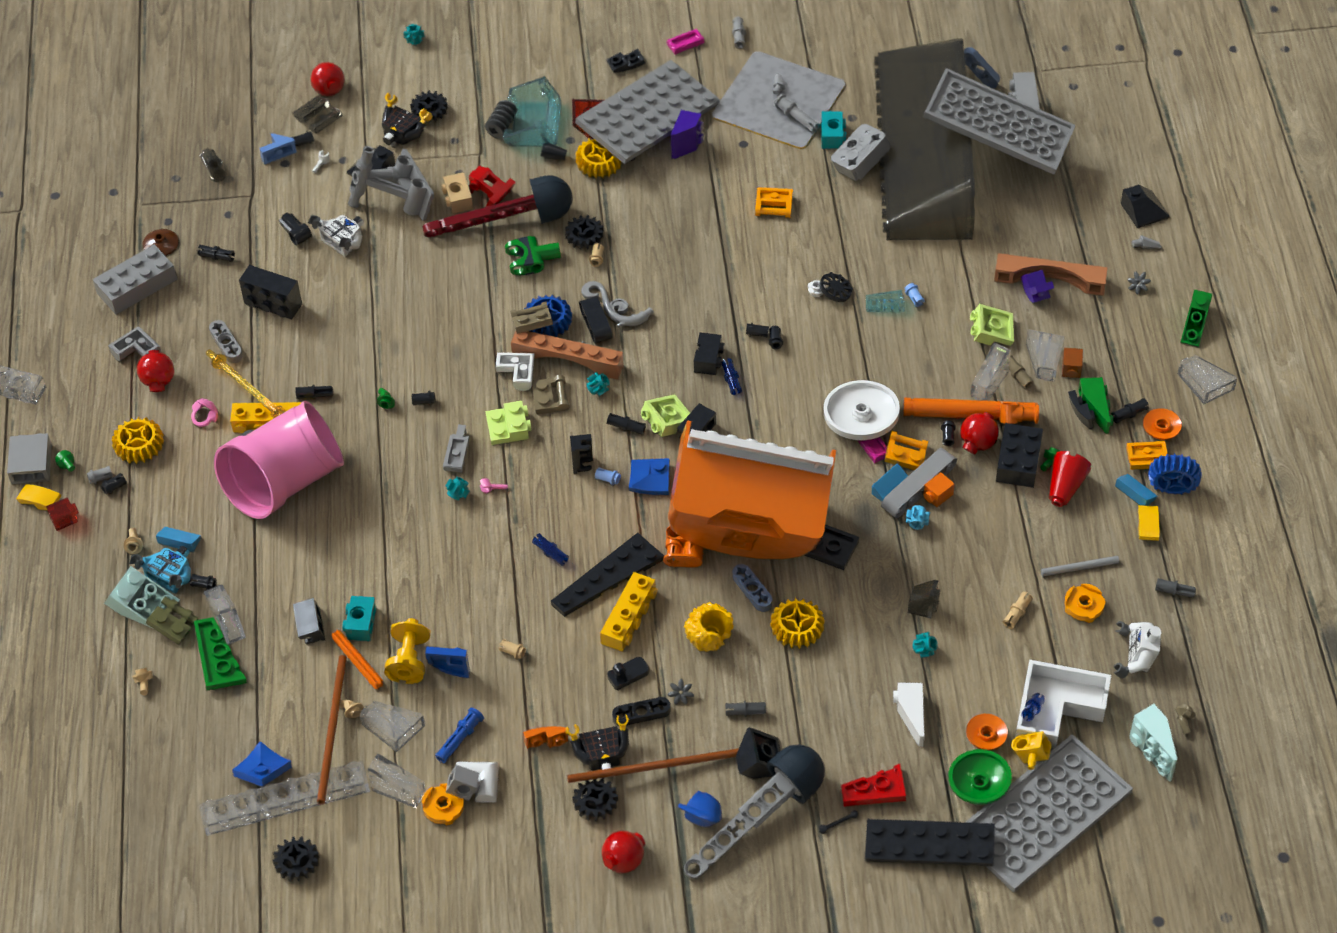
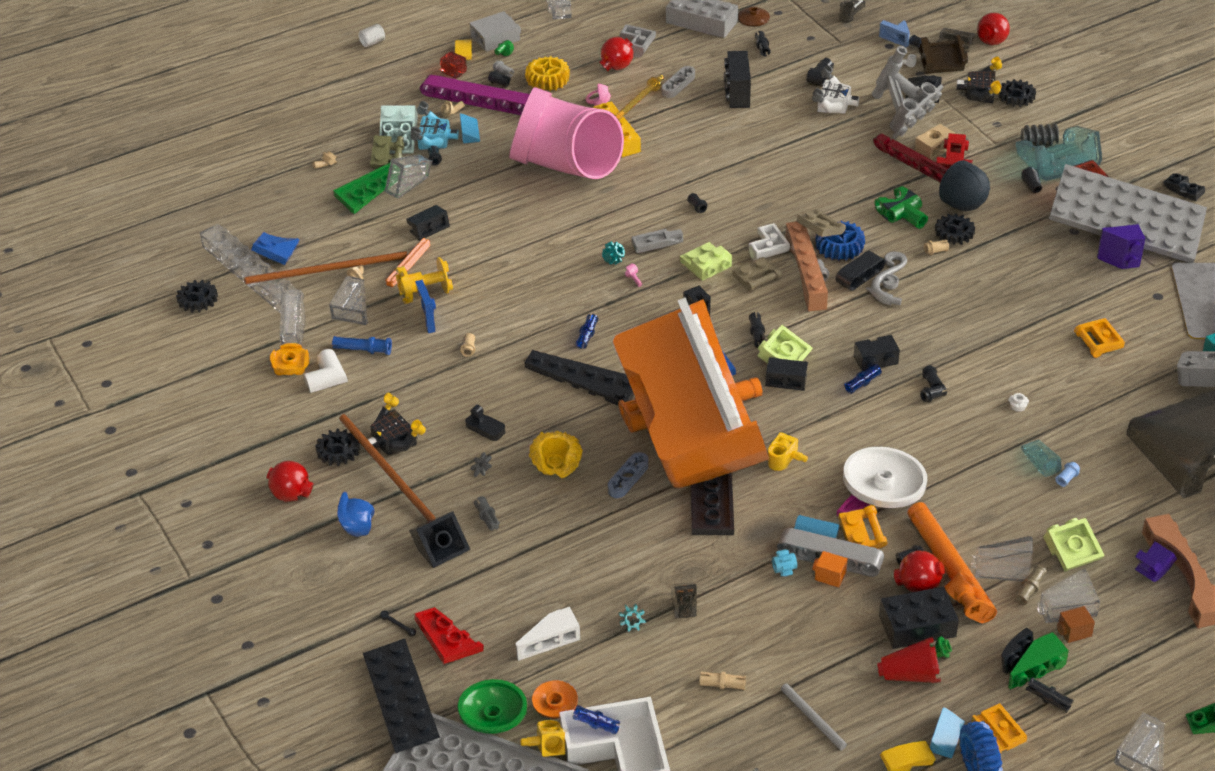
camera: 65 degrees right, 10 degrees down
black axle [295,384,334,399] -> none
teal brick [342,596,377,641] -> none
green plate [377,388,395,409] -> none
teal gear [403,24,425,45] -> none
light grey brick [446,764,480,801] -> none
orange slope [523,726,568,749] -> none
yellow gear [576,138,622,178] -> none
teal gear [587,372,610,396] -> none
yellow brick [600,572,658,652] -> none
black beam [612,697,671,726] -> none
piece [684,744,825,879] -> none
yellow gear [770,597,825,649] -> none
black wheel [819,272,853,302] -> none
light orange plate [1064,584,1105,623] -> none
orange dish [1143,408,1182,440] -> none
none -> magenta beam [420,75,530,115]
none -> dark brown panel [918,35,968,74]

